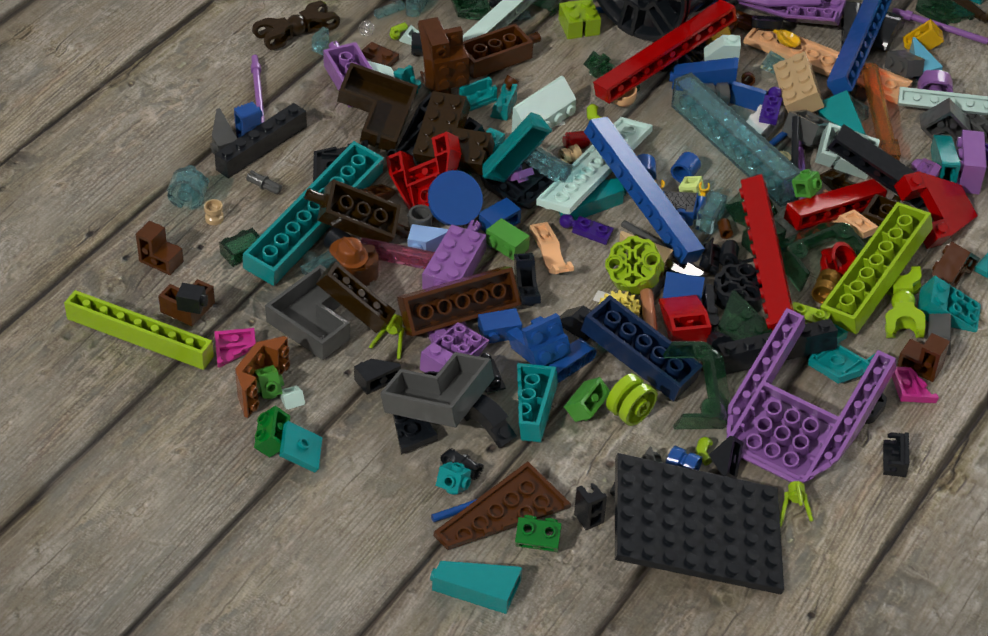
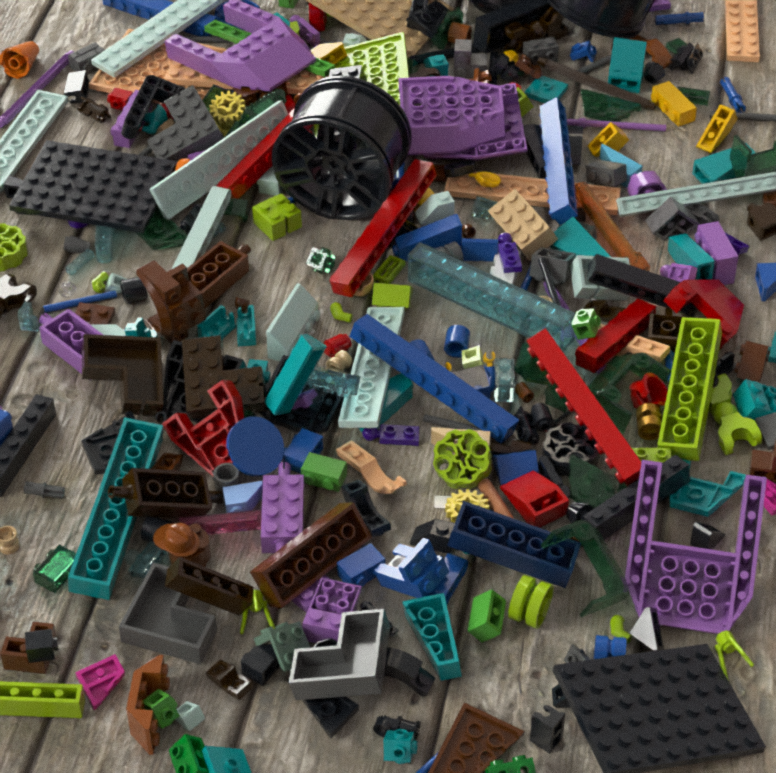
camera: 20 degrees left, 0 degrees up
none -> blue bar [43,290,117,313]
none -> dark brown slope [205,659,254,700]
none -> sand green bracket [254,621,310,672]
none -> lime slope [372,283,413,309]
none -> lime tile [373,255,405,284]
none -> black slope [690,522,725,550]
none -> black hinge [713,351,737,385]

